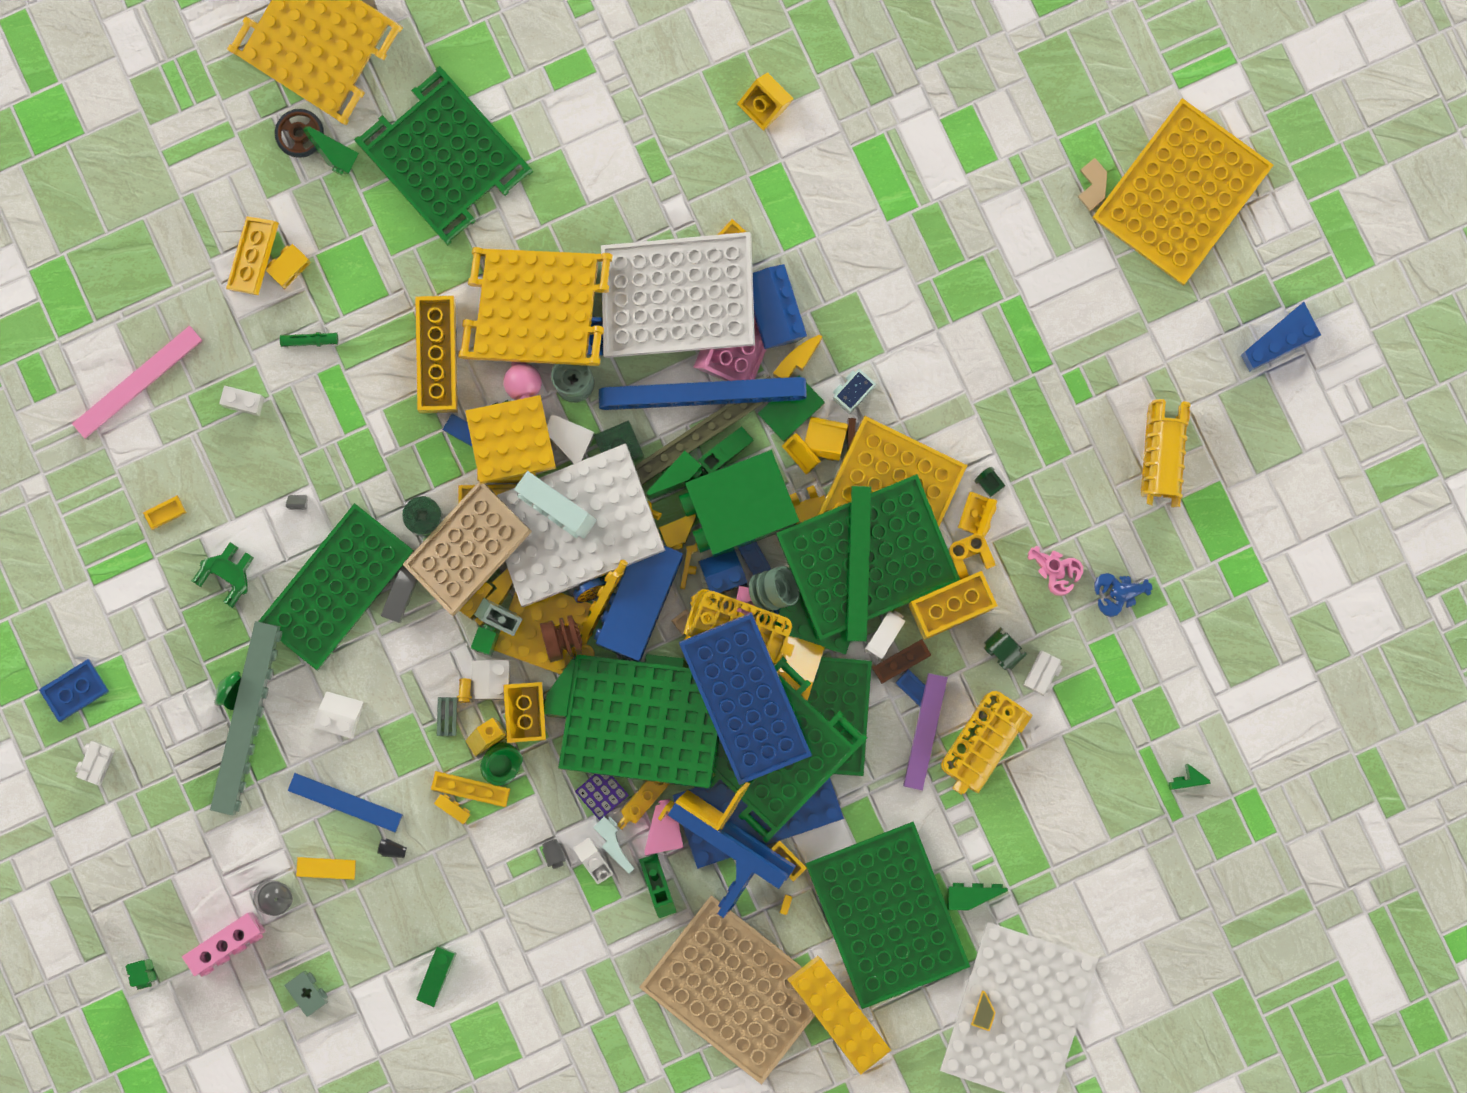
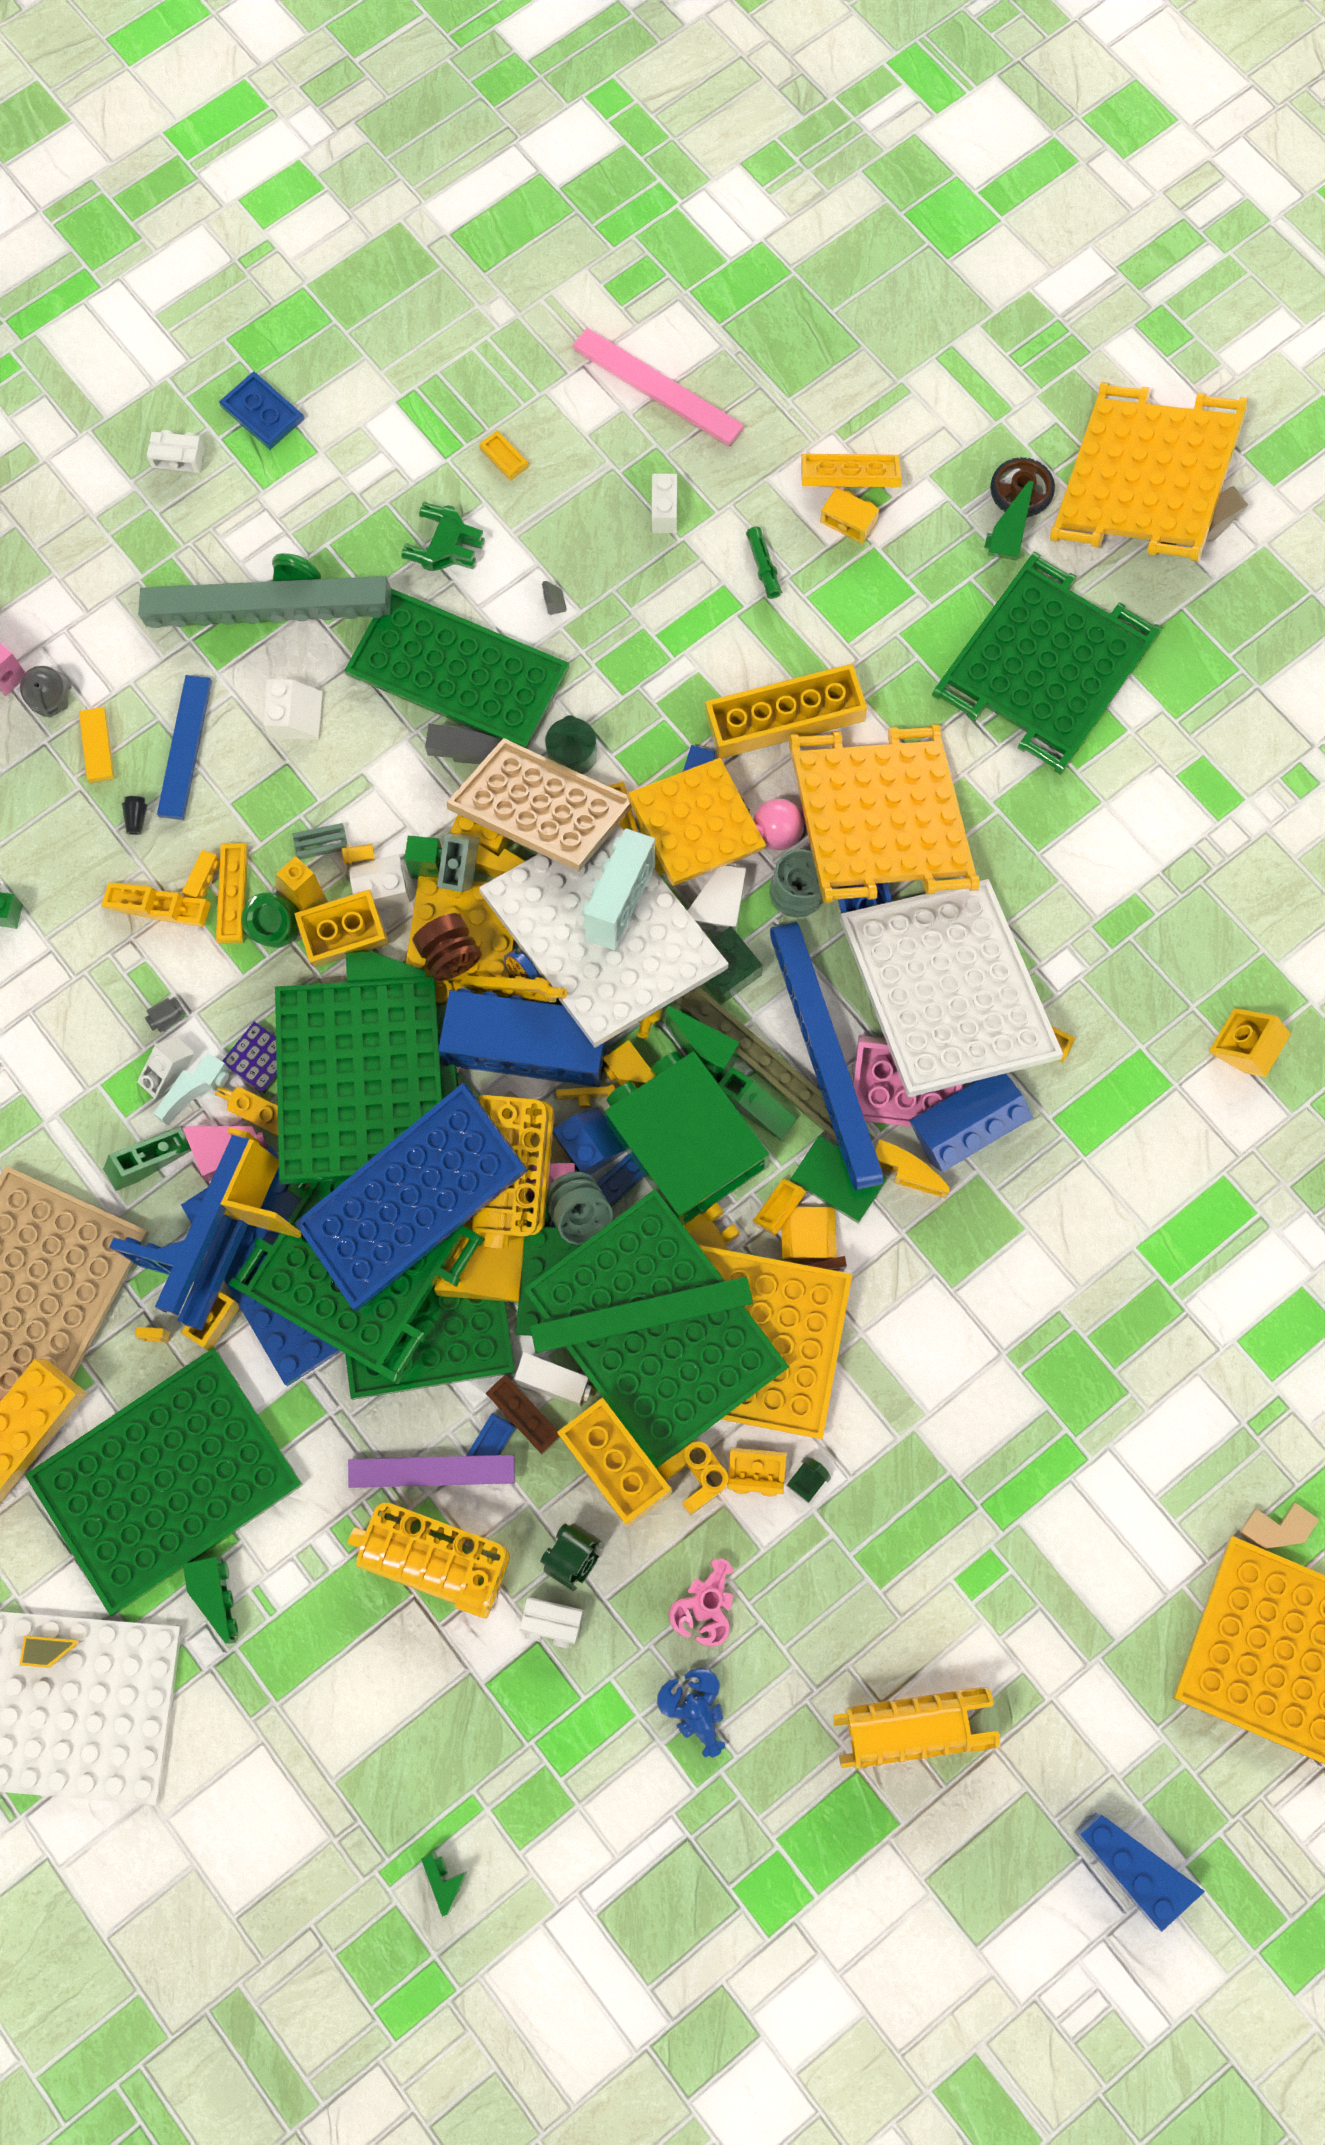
camera: 80 degrees right, 10 degrees down
brick [833,369,876,414] -> none
none -> yellow slope [101,882,211,927]

